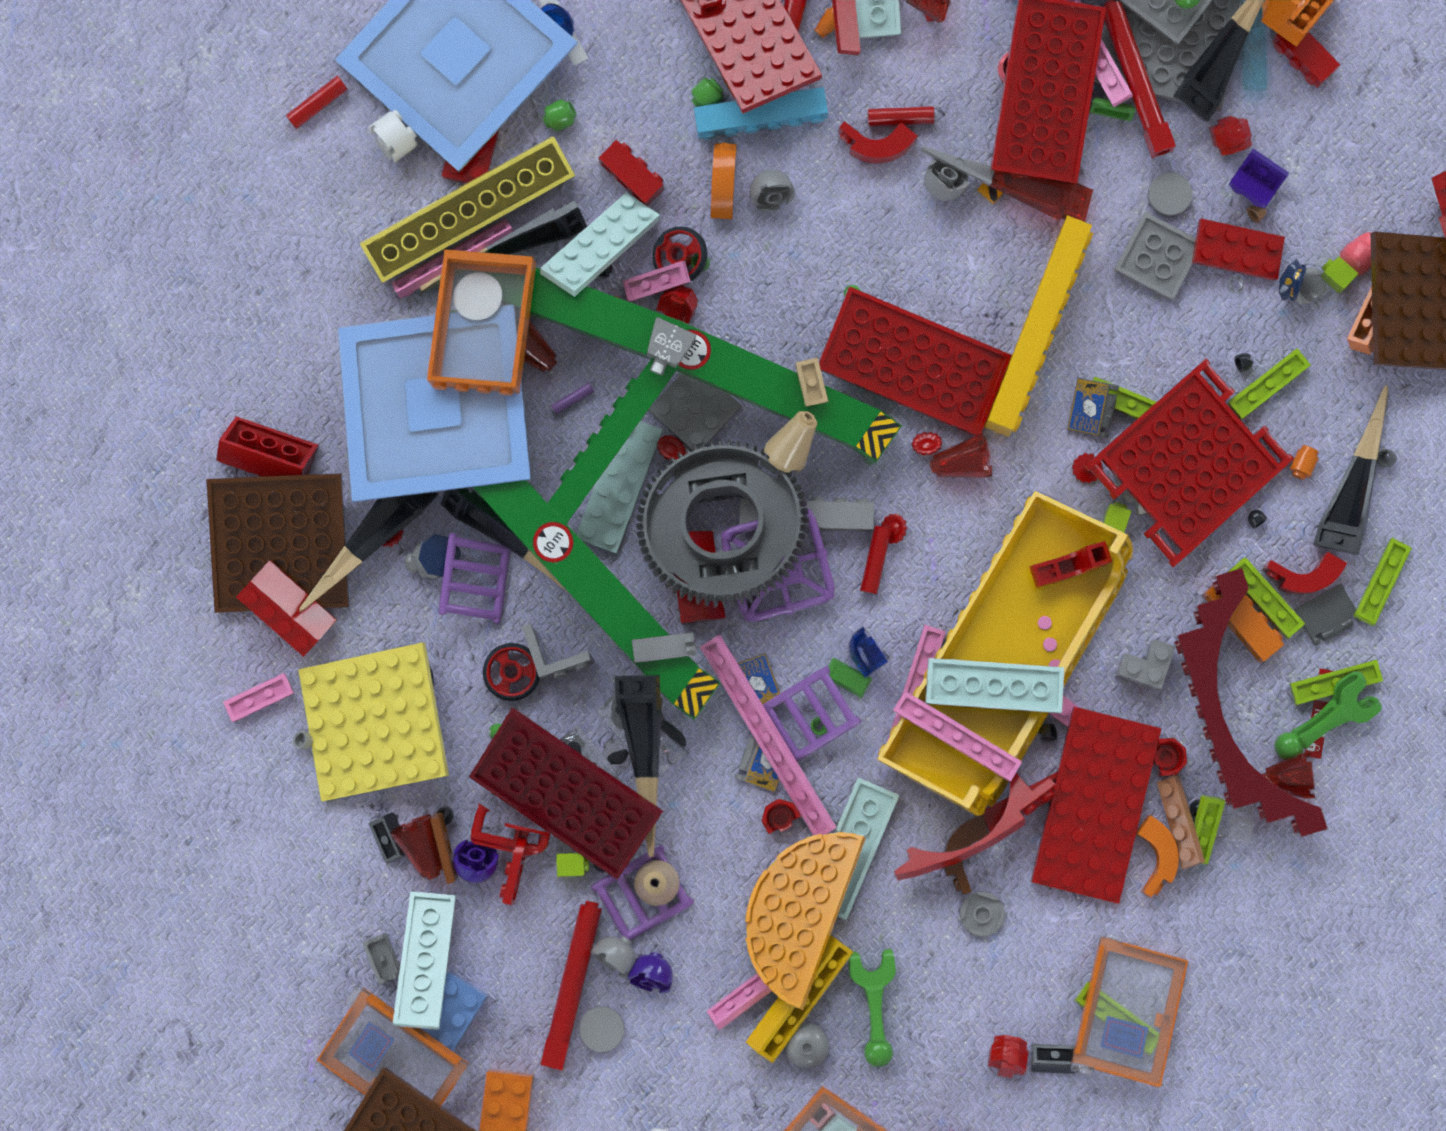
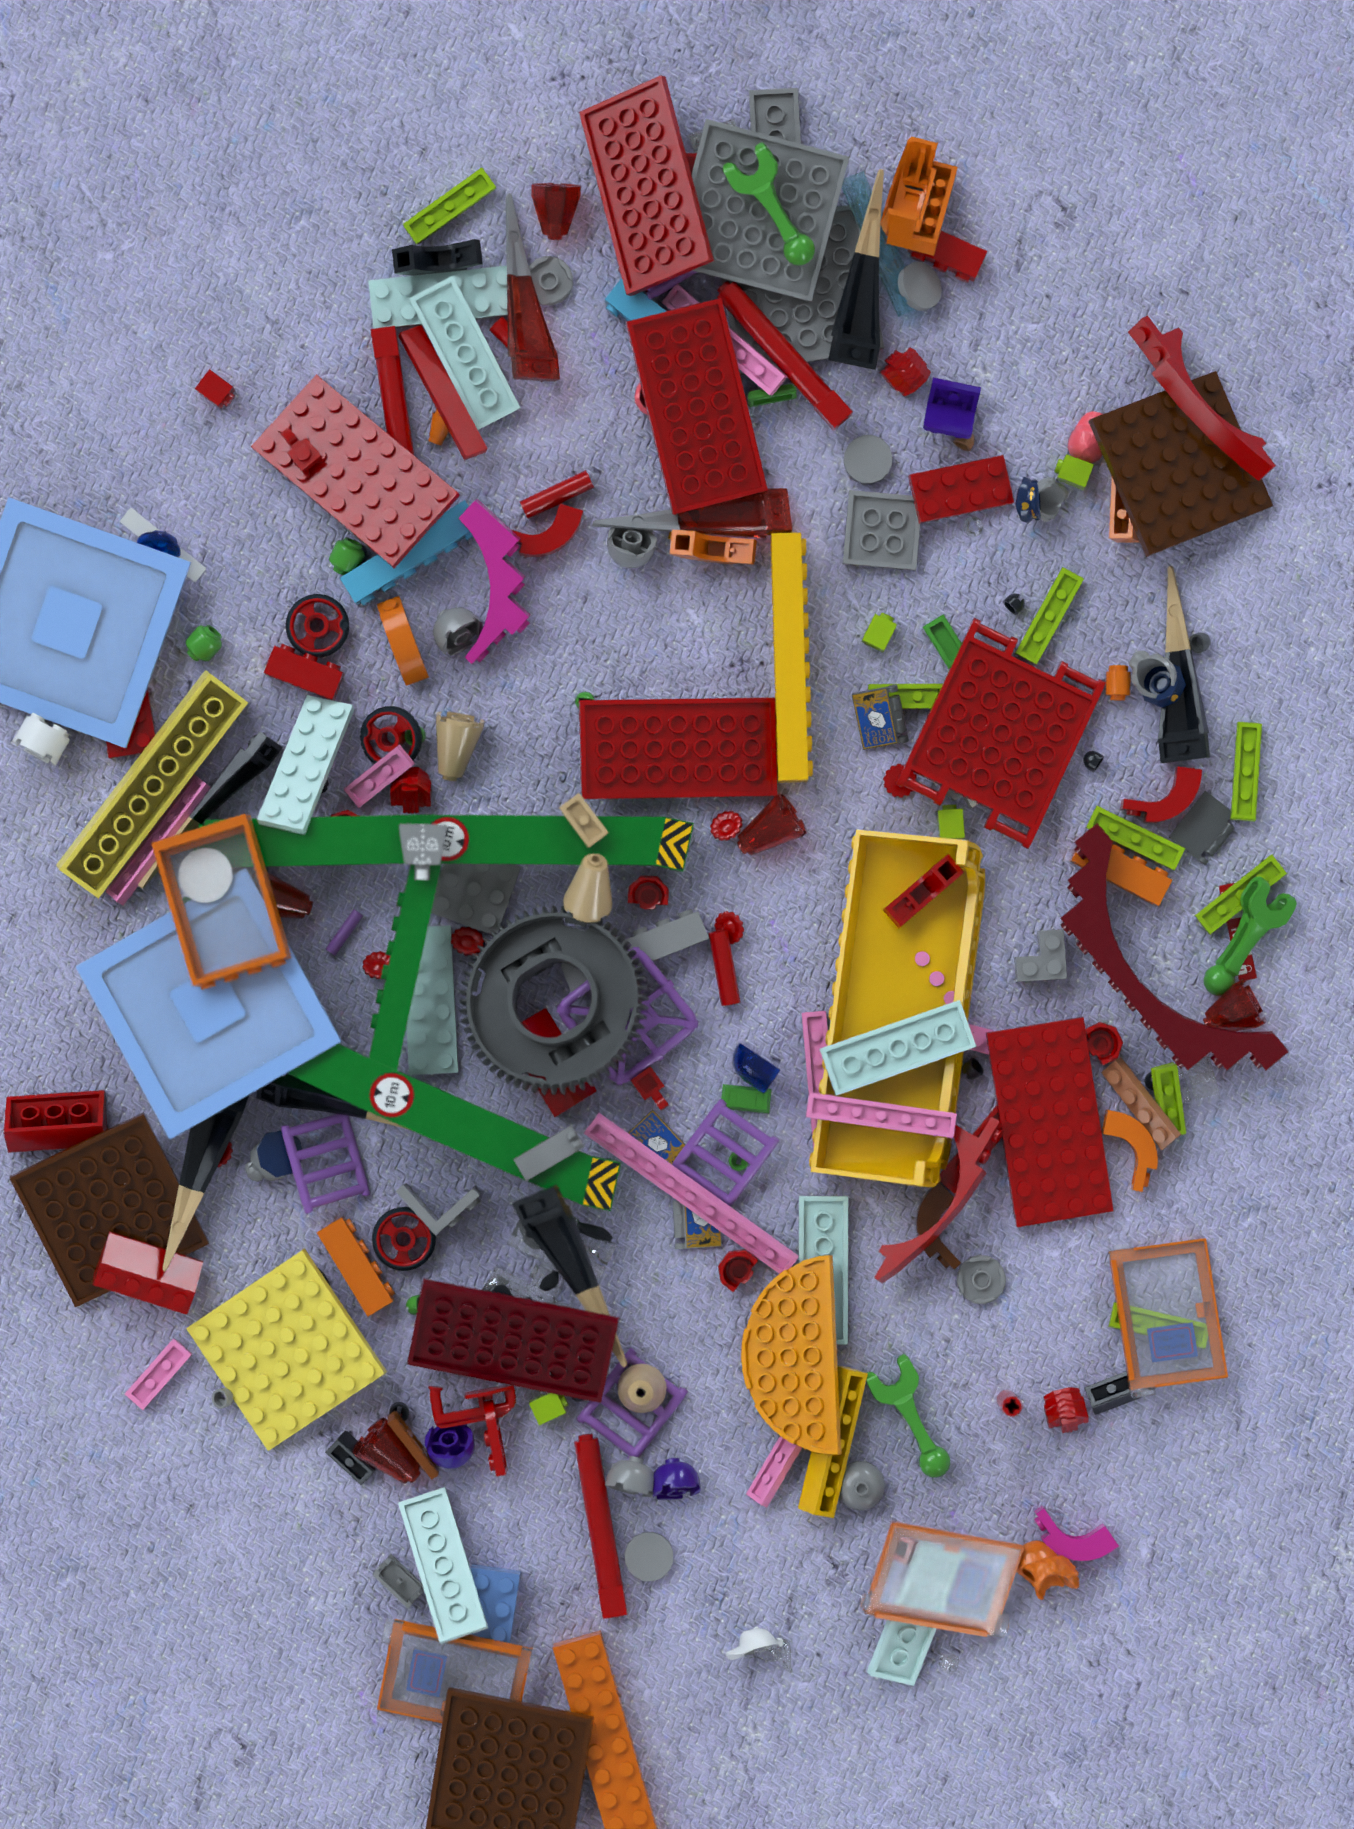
camera: 25 degrees left, 5 degrees up
none -> red wheel [286,594,349,658]
none -> orange brick [316,1216,395,1317]
none -> red piece [362,951,390,979]
none -> tan cone [436,712,485,781]
none -> dark pink arch [459,499,530,664]
none -> red hair [628,875,669,910]
none -> red plate [630,1066,669,1111]
none -> orange arch [669,529,757,565]
none -> lime brick [861,612,897,652]
none -> light grey tile [898,262,942,311]
none -> bright green tile [923,614,962,669]
none -> red piece [997,1390,1022,1416]
none -> piece [1129,651,1186,708]

